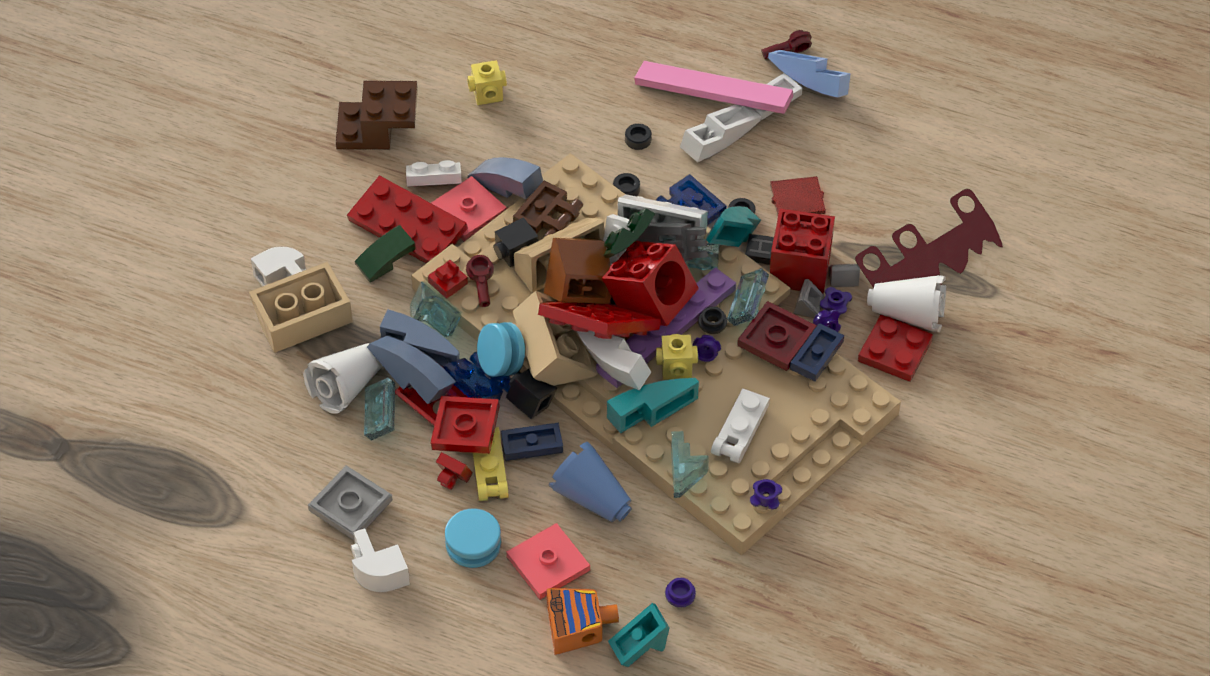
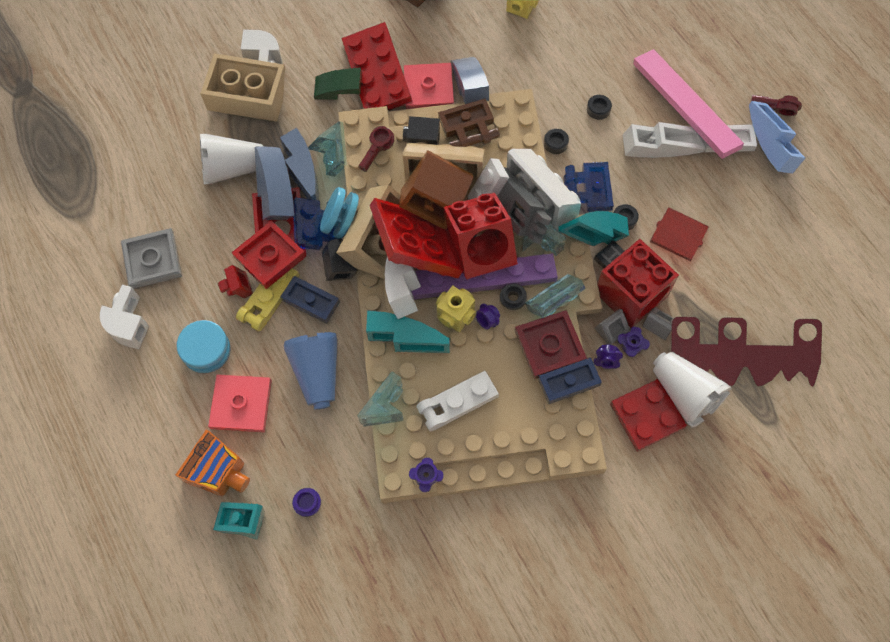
camera: 40 degrees right, 15 degrees up
clear light blue plate [364,378,395,441] -> none
white plate [406,160,462,187] -> none
red tile [428,260,468,299] -> none
dark green slope [603,208,656,258] -> none

